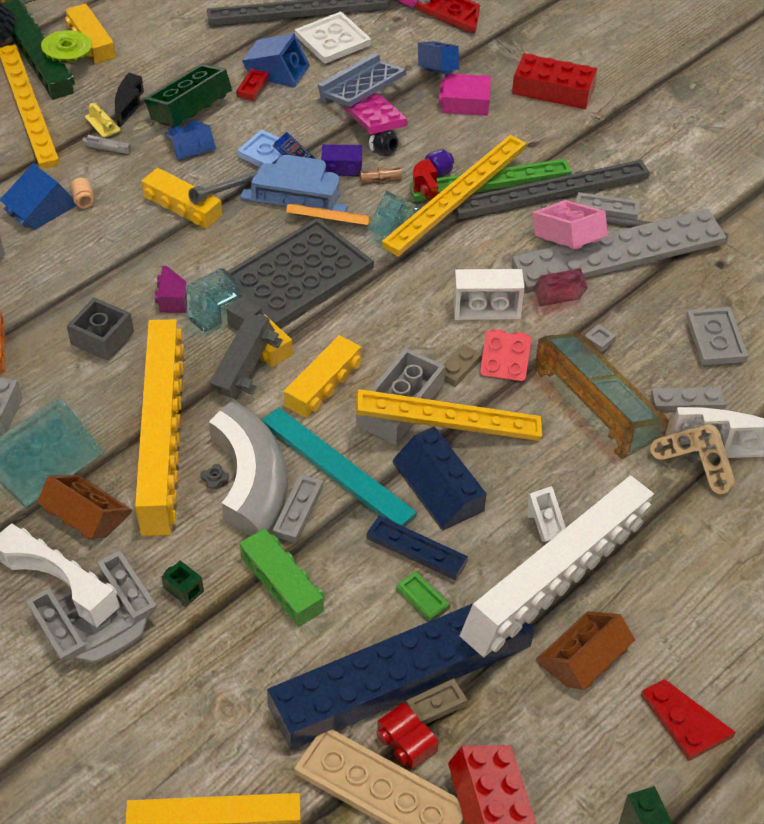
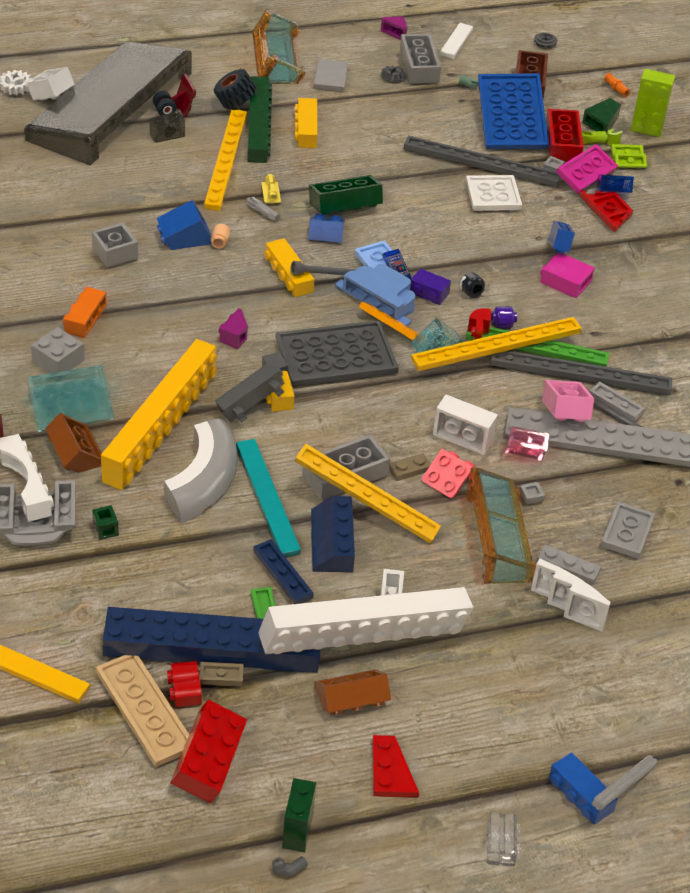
camera: 25 degrees right, 5 degrees down
lime gear [41,30,92,63] -> none
dark grey brick [67,297,134,360] -> none
black slope [114,72,144,127] -> none
clear light blue brick [186,267,239,333] -> none
dark grey plate [200,464,229,489] -> none
red plate [236,68,269,101] -> none
bright green brick [239,528,325,627] -> none
blue slope [242,33,310,87] -> none
light grey plate [272,474,323,543] -> none
yellow brick [284,335,362,418] -> none
sand blue fence [318,53,407,107] -> none
dark pink plate [344,93,408,135] -> none
medium nougat pin [360,167,402,184] -> none
red brick [512,53,598,110] -> none
tan beam [650,424,735,494] -> none

